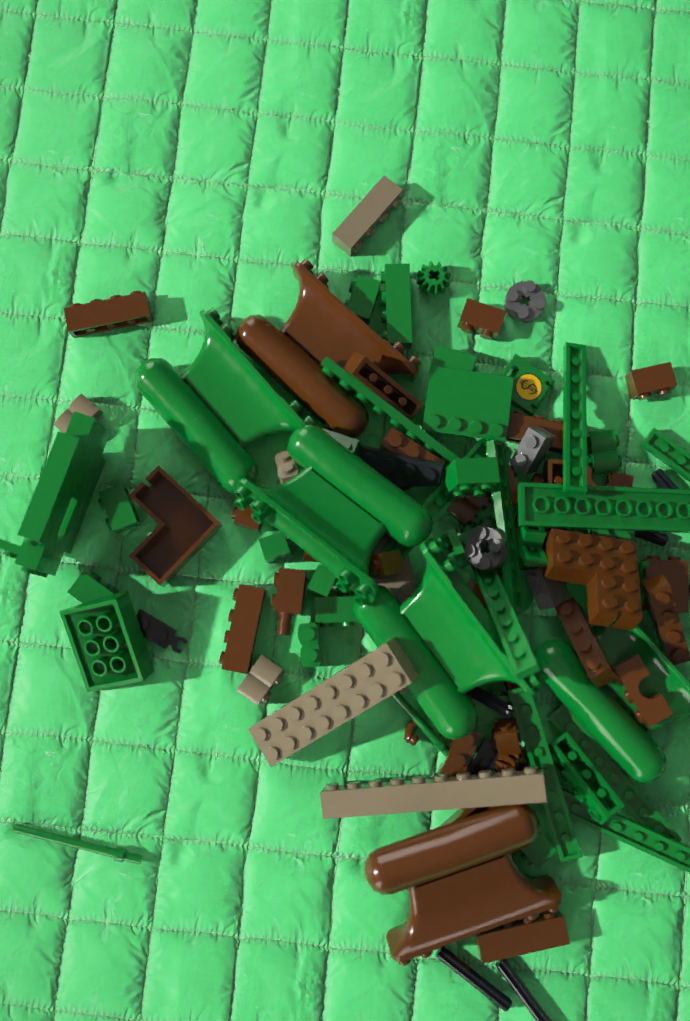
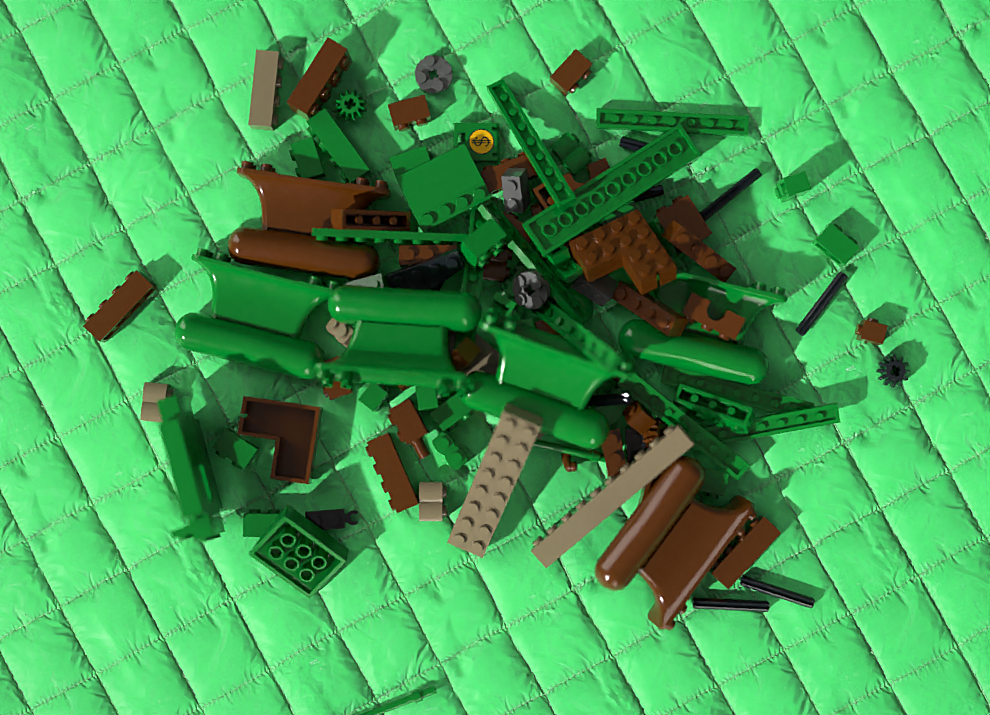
camera: 30 degrees left, 5 degrees up
none -> reddish brown brick [287,37,352,120]

